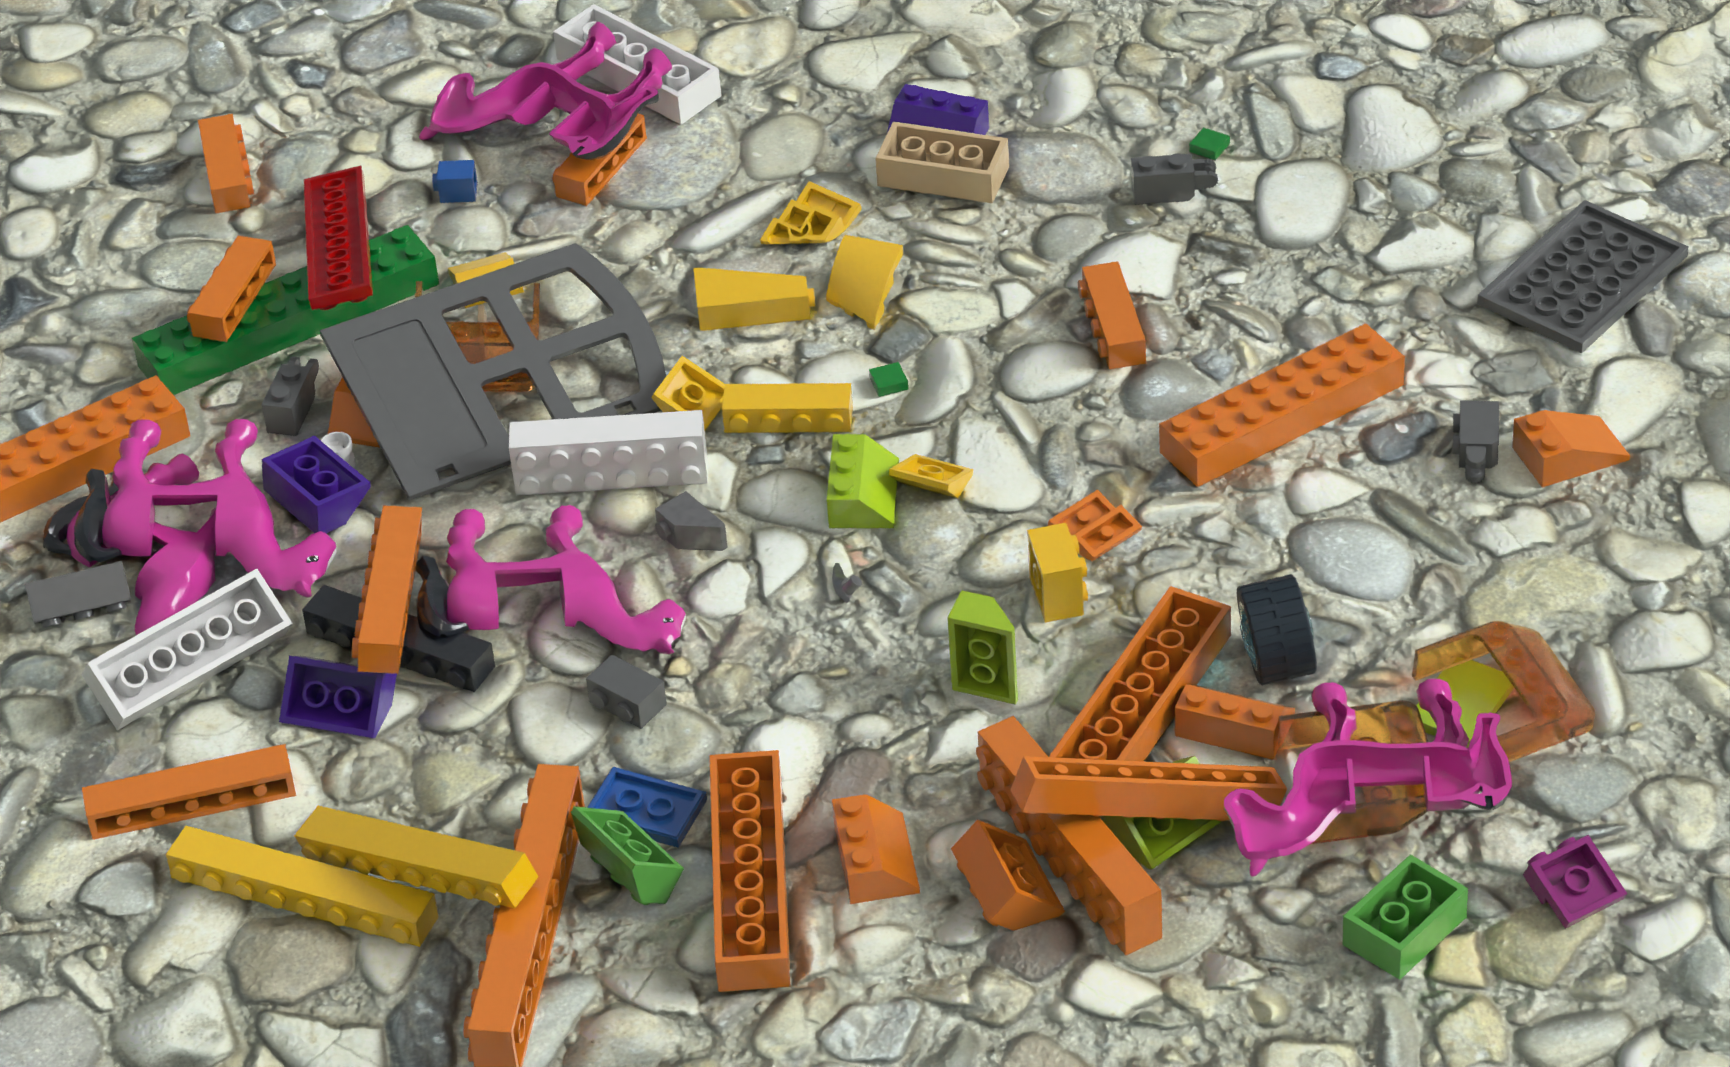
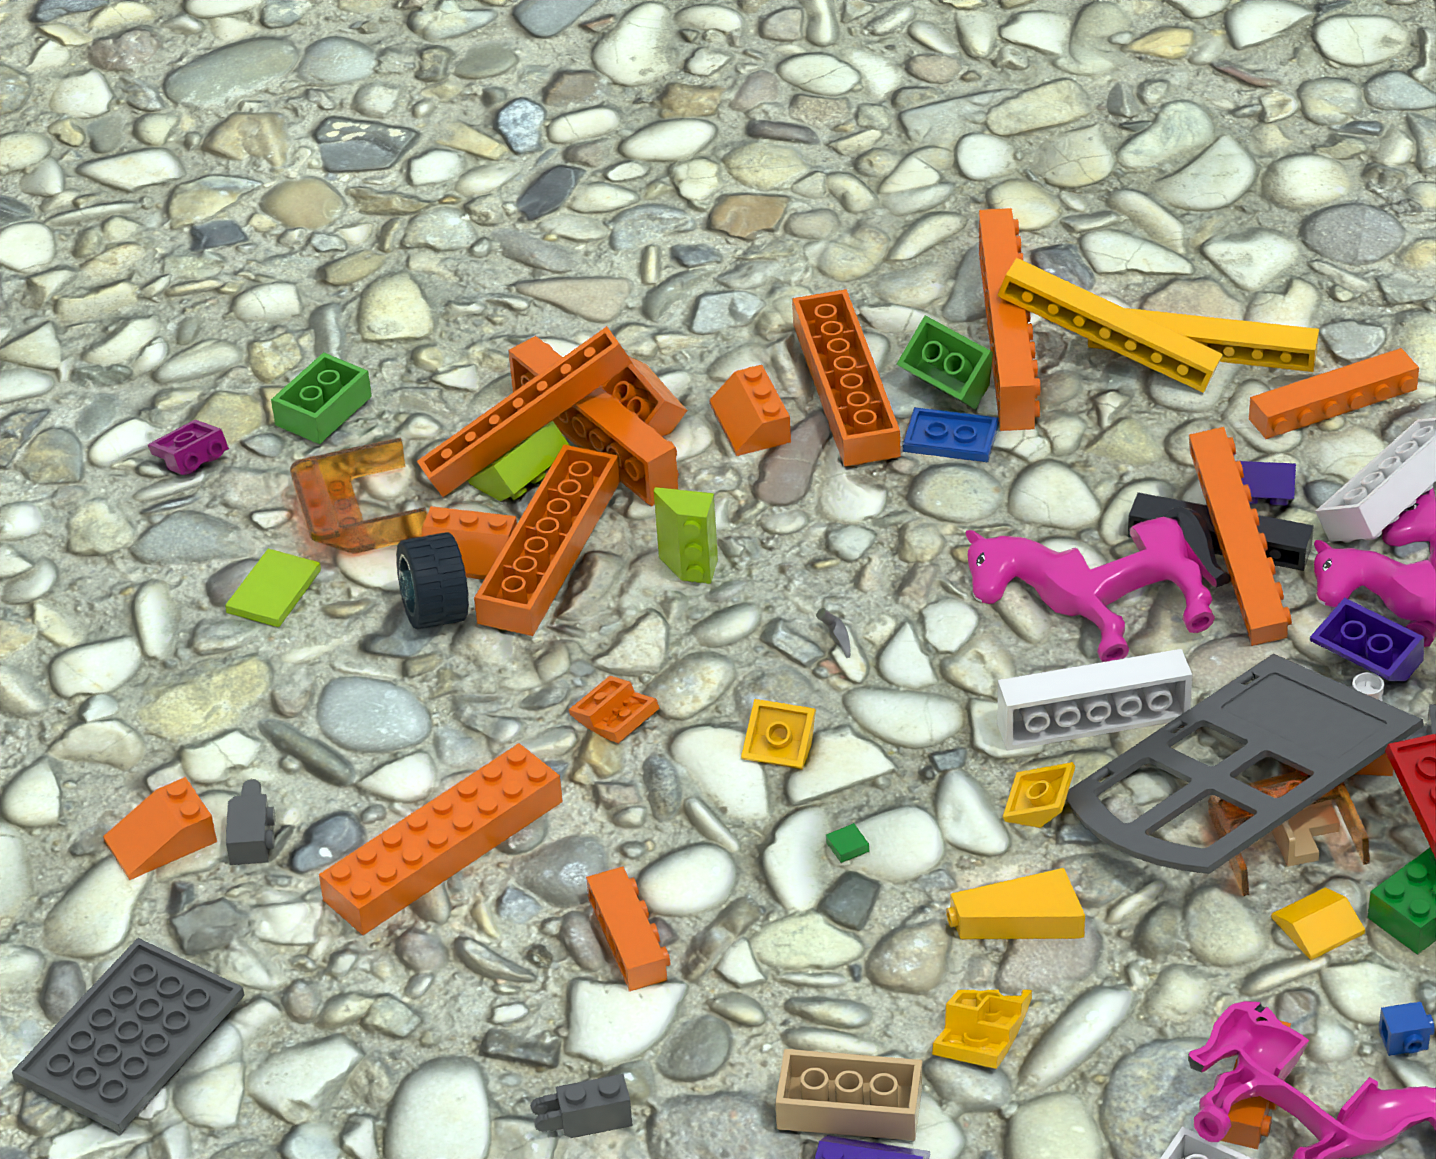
camera: 170 degrees right, 0 degrees up
dark grey brick [586,655,667,729] -> none
flat silver slope [655,491,728,551] -> none
yellow brick [722,383,853,433] -> none
yellow slope [826,235,903,329] -> none
lime slope [827,434,899,528] -> none
yellow brick [1027,523,1088,623] -> none
dark pink animal [1224,679,1512,877] -> none
clear orange windscreen [1412,621,1595,762] -> none

